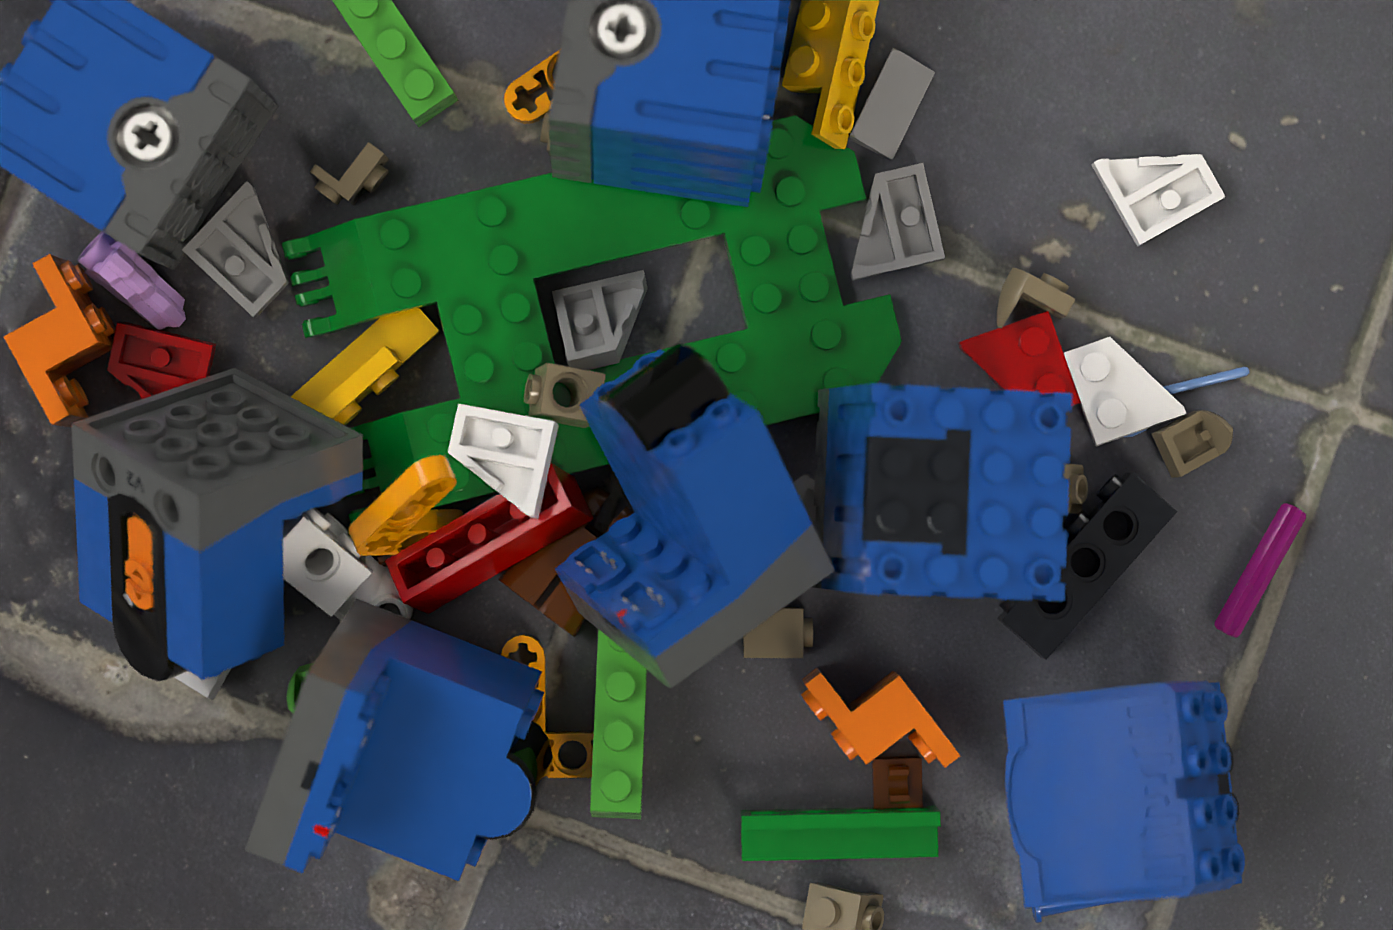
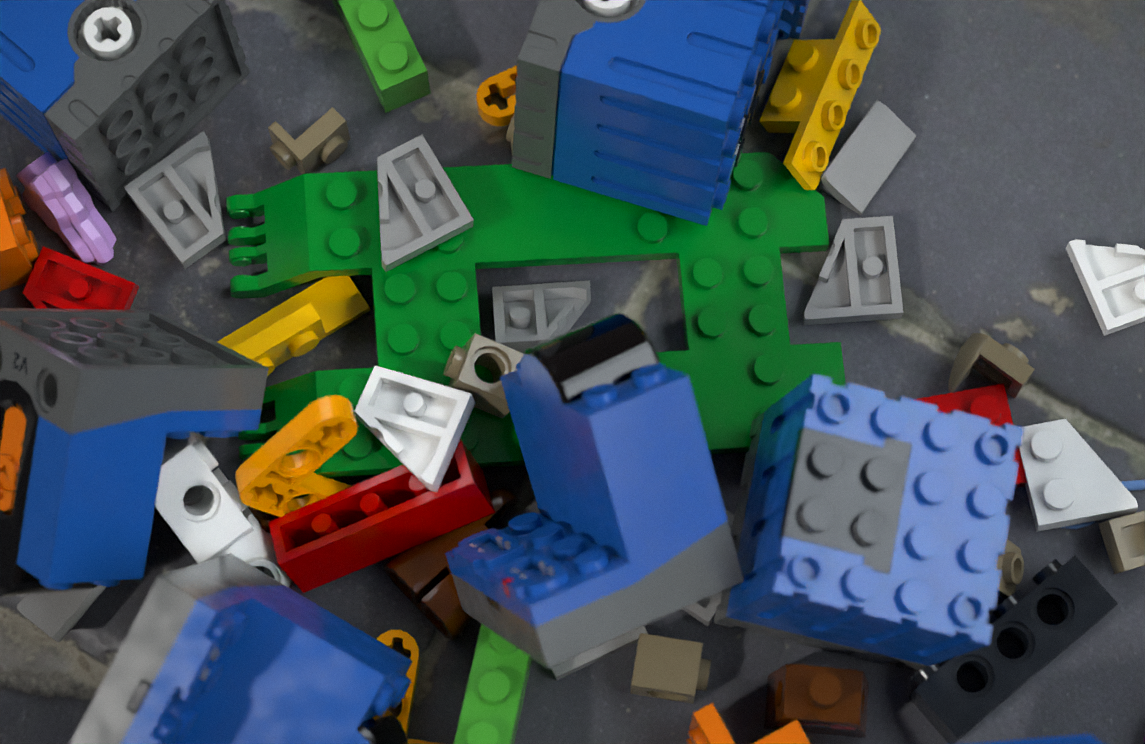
camera: 10 degrees right, 15 degrees down
none -> light grey wing [377,134,474,272]
none -> reddish brown torso [764,664,869,738]

